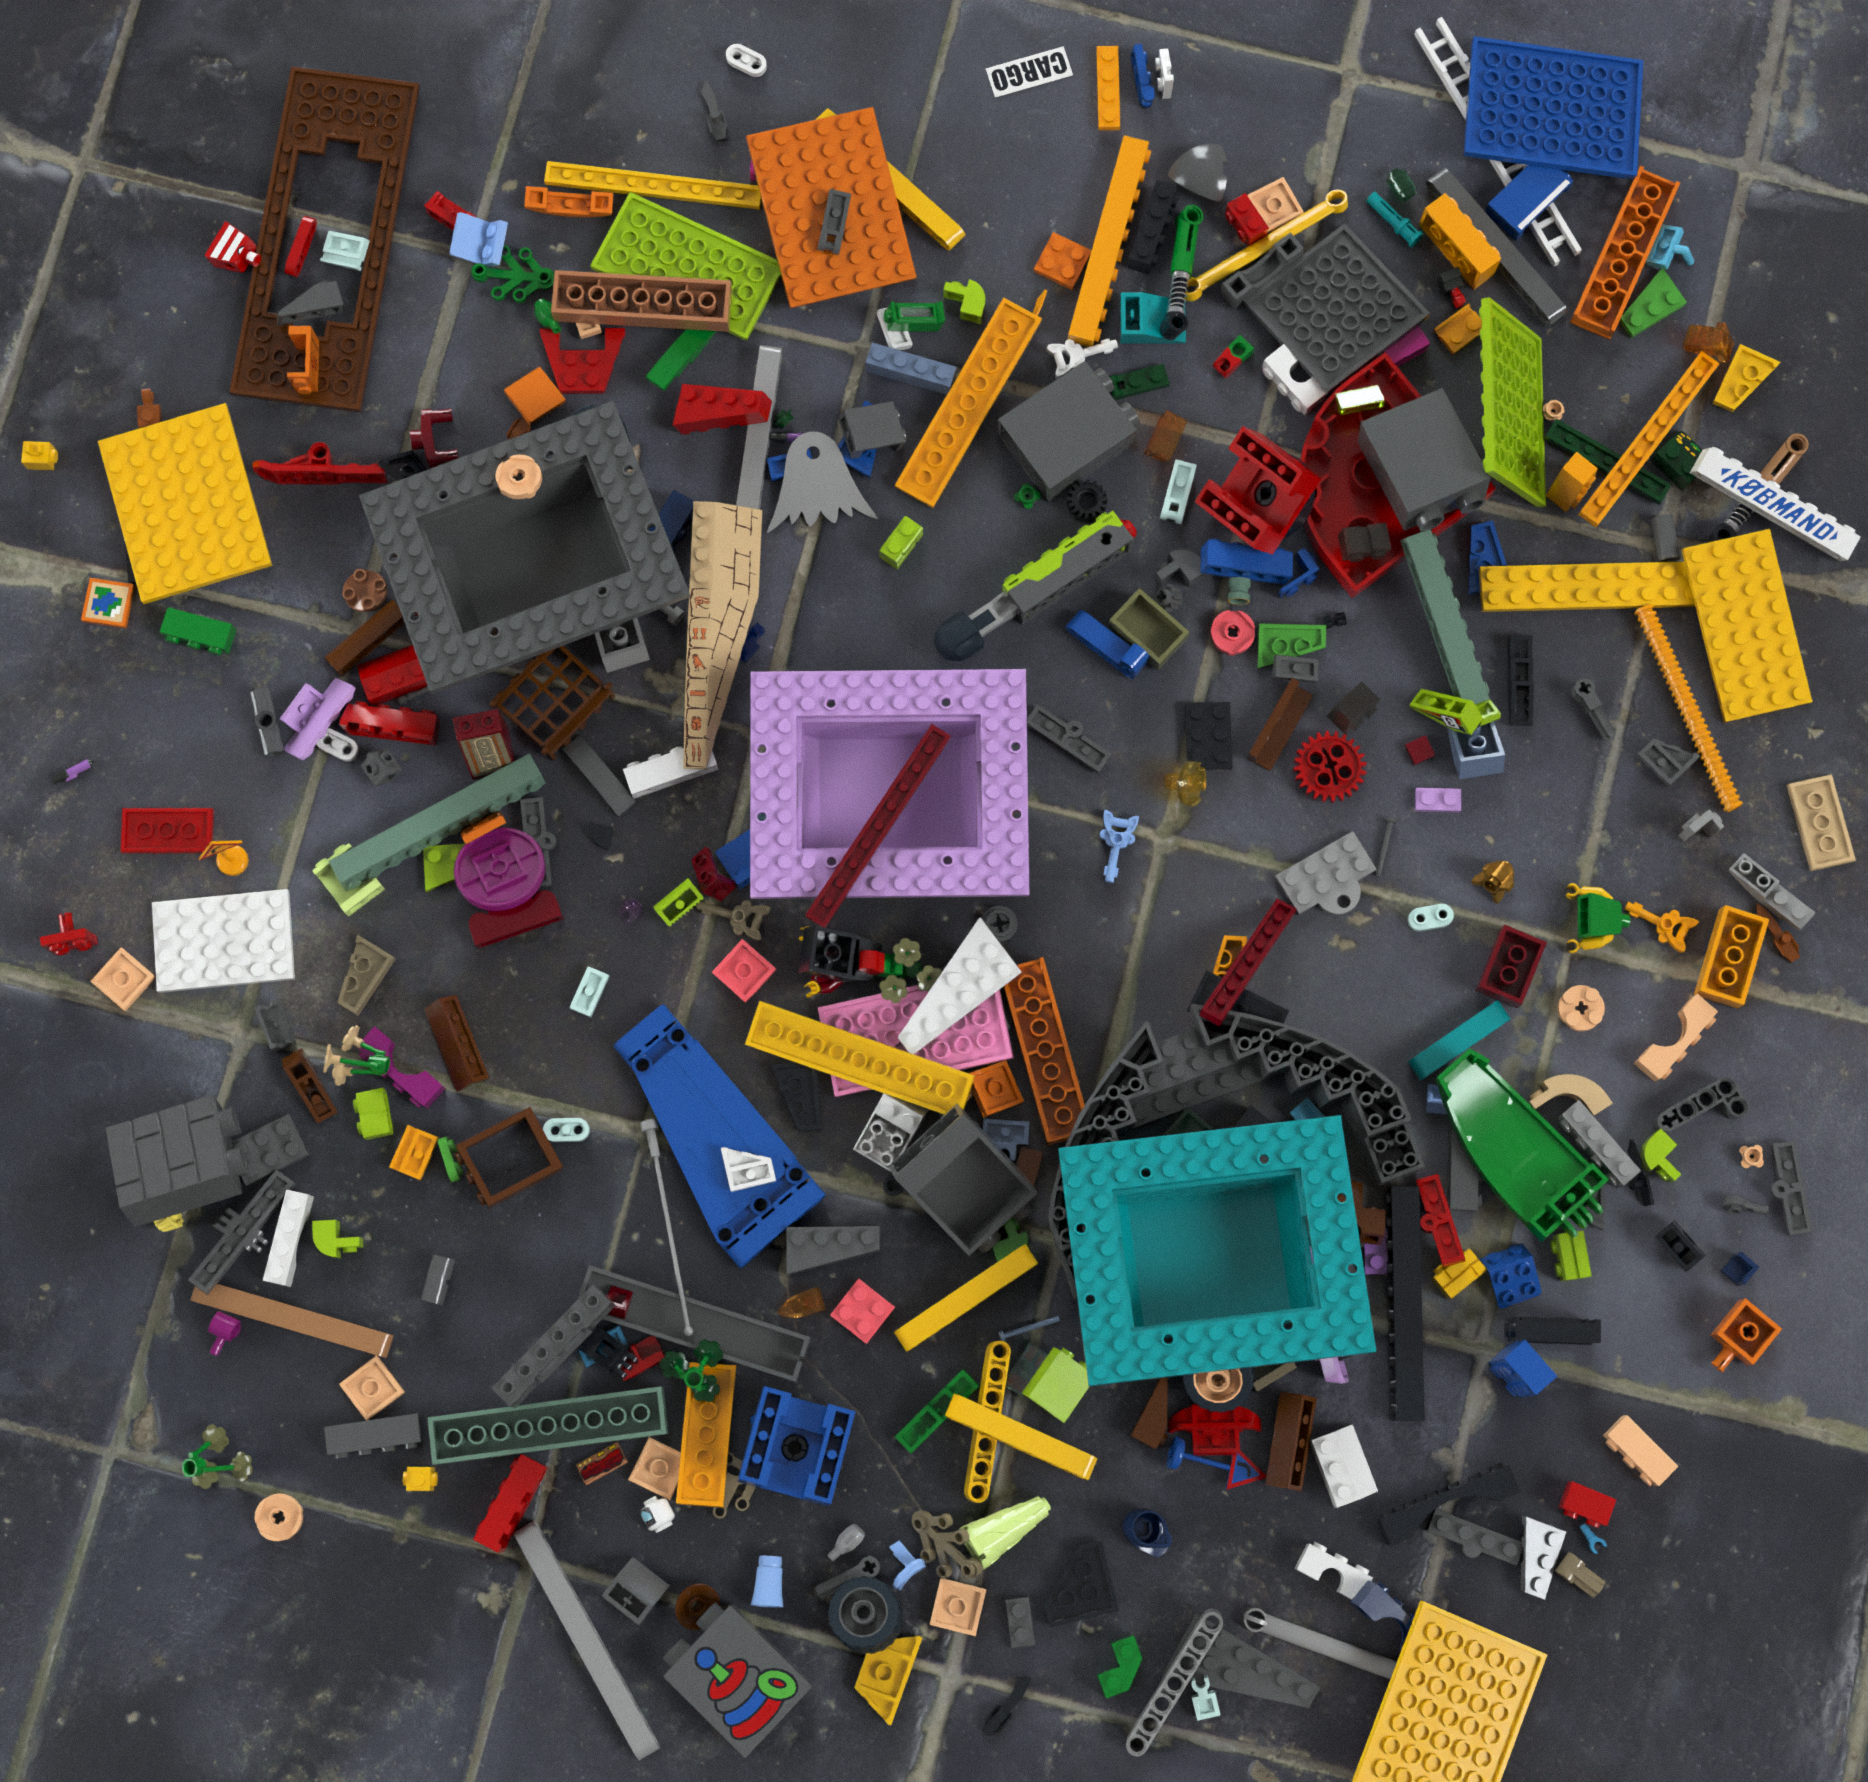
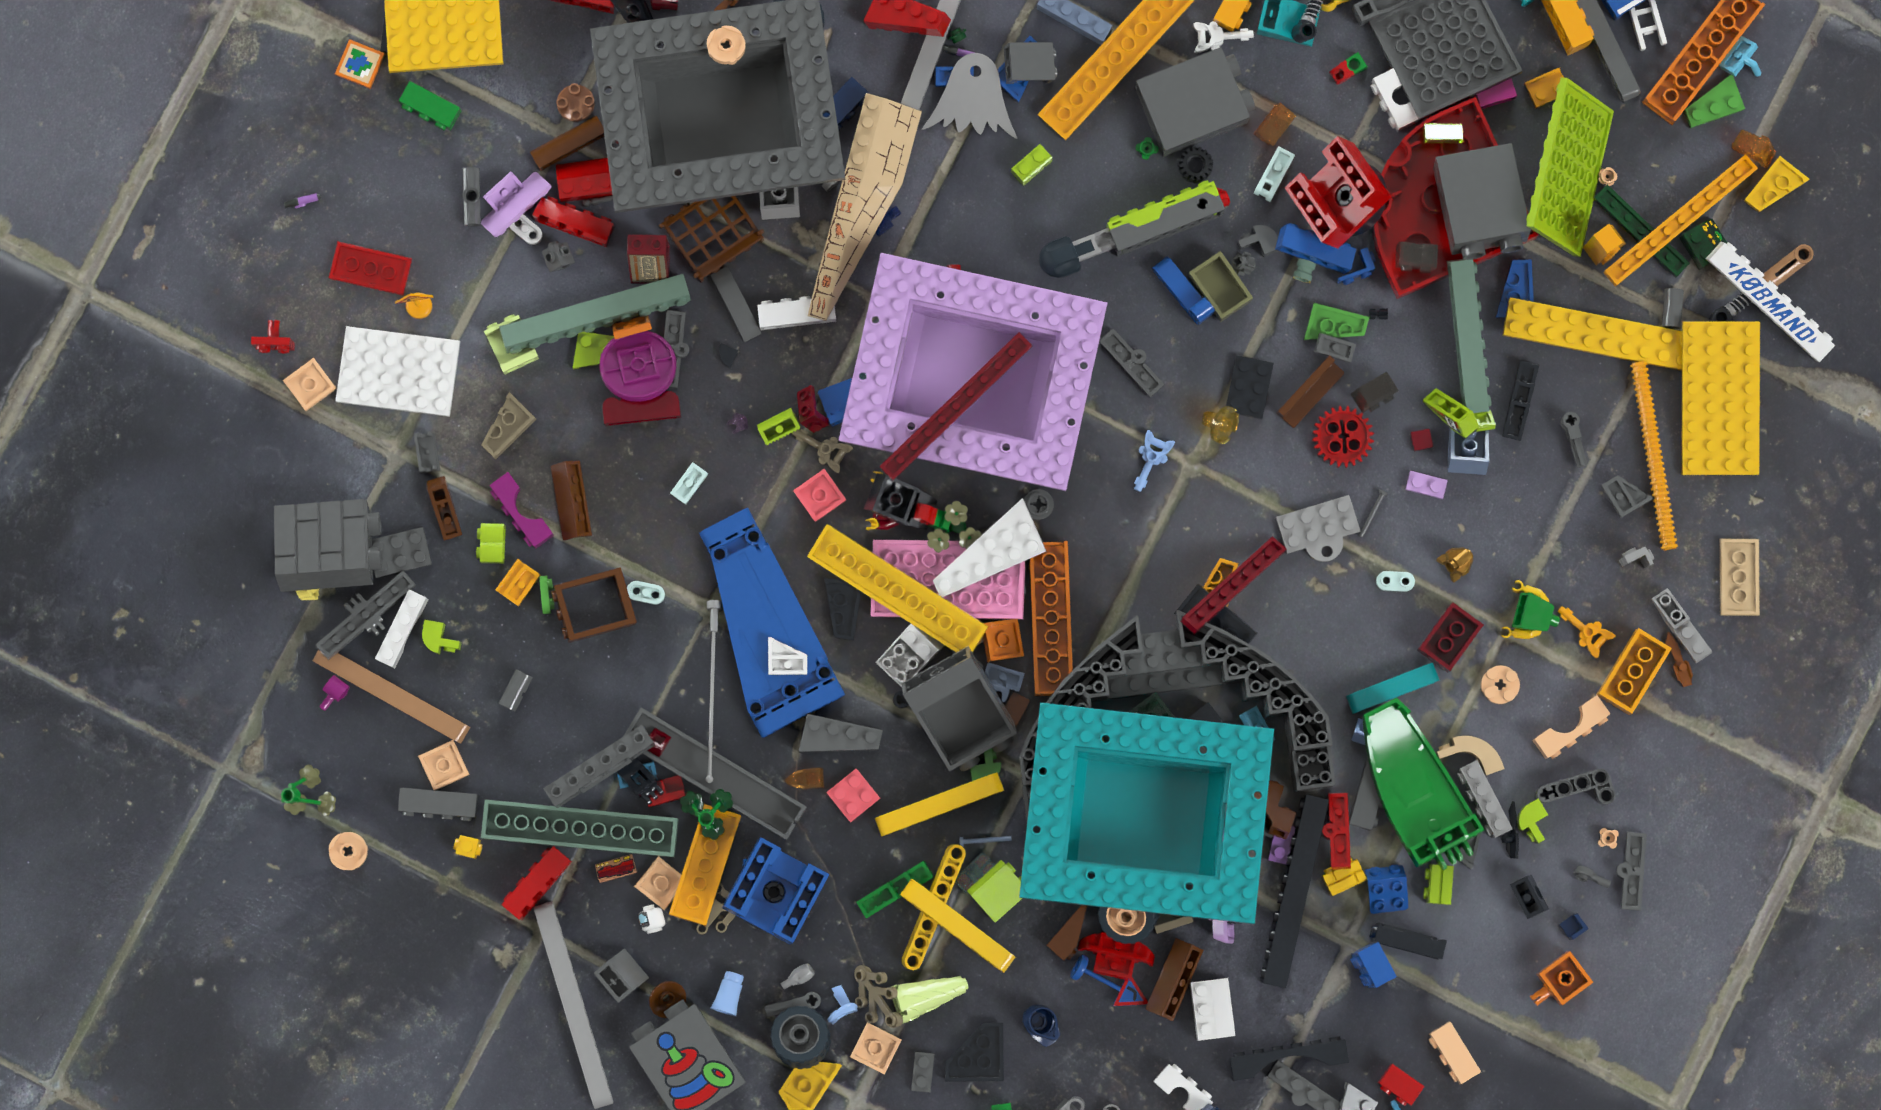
camera: 10 degrees right, 5 degrees up
plant [323,1025,390,1086] -> none
dark green plate [1109,364,1170,400] -> none
coral plate [1210,610,1255,656] -> none
pearl dark grey piece [1437,267,1466,309] -> none

